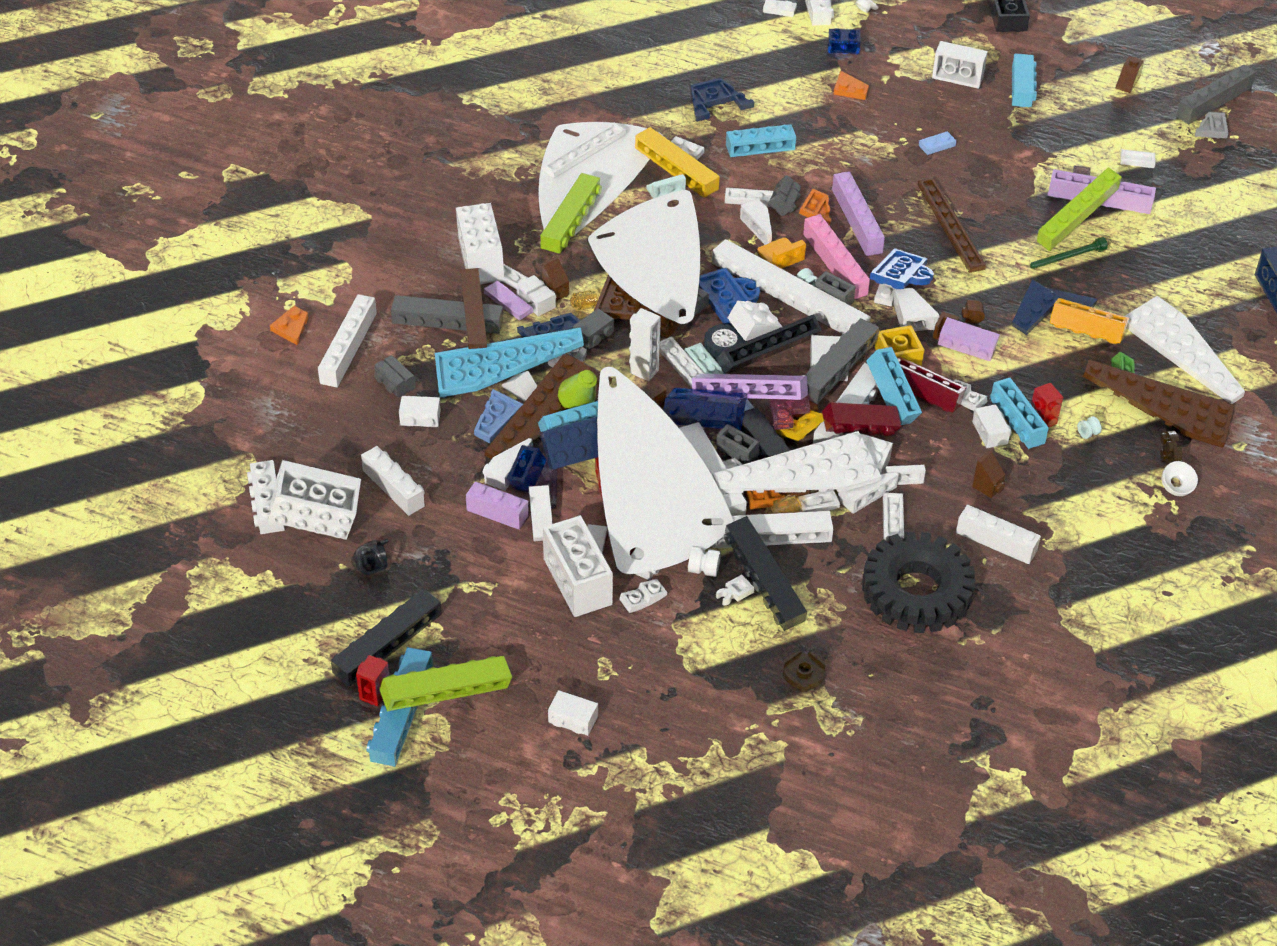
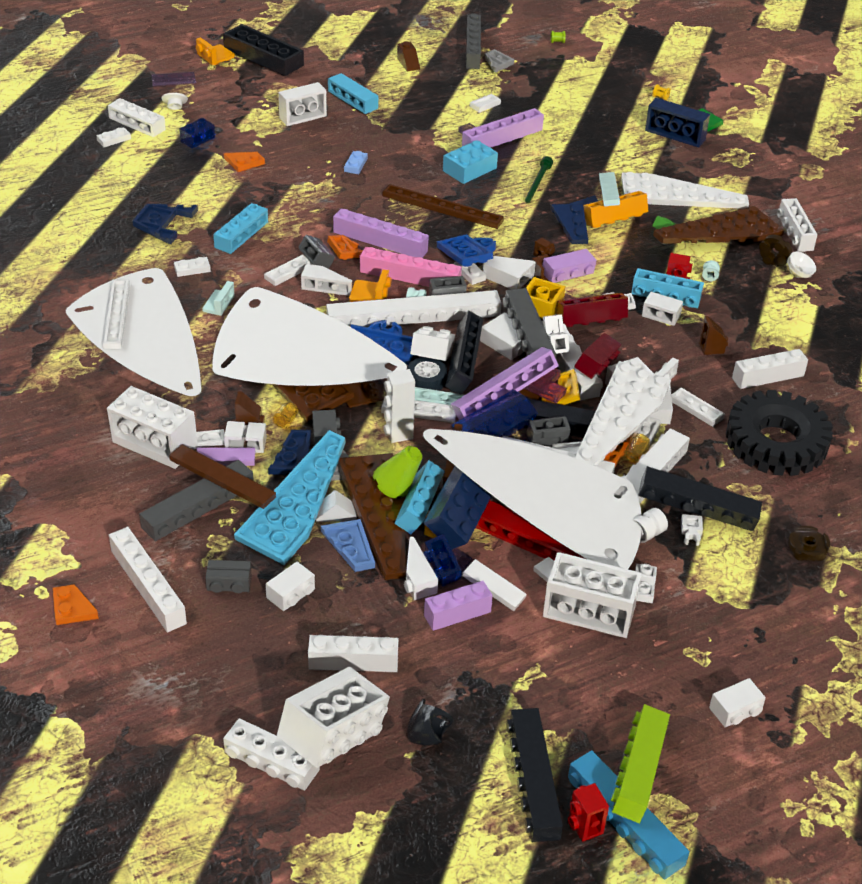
camera: 50 degrees left, 5 degrees down
lime brick [540,173,602,254] -> none
yellow brick [635,127,720,198] -> none
medium azure brick [866,347,922,425] -> none
lime brick [1037,167,1122,251] -> none
none -> medium azure brick [443,140,498,184]
none -> white brick [543,314,570,354]
none -> light aqua tile [599,172,620,207]
none -> white brick [777,198,817,252]

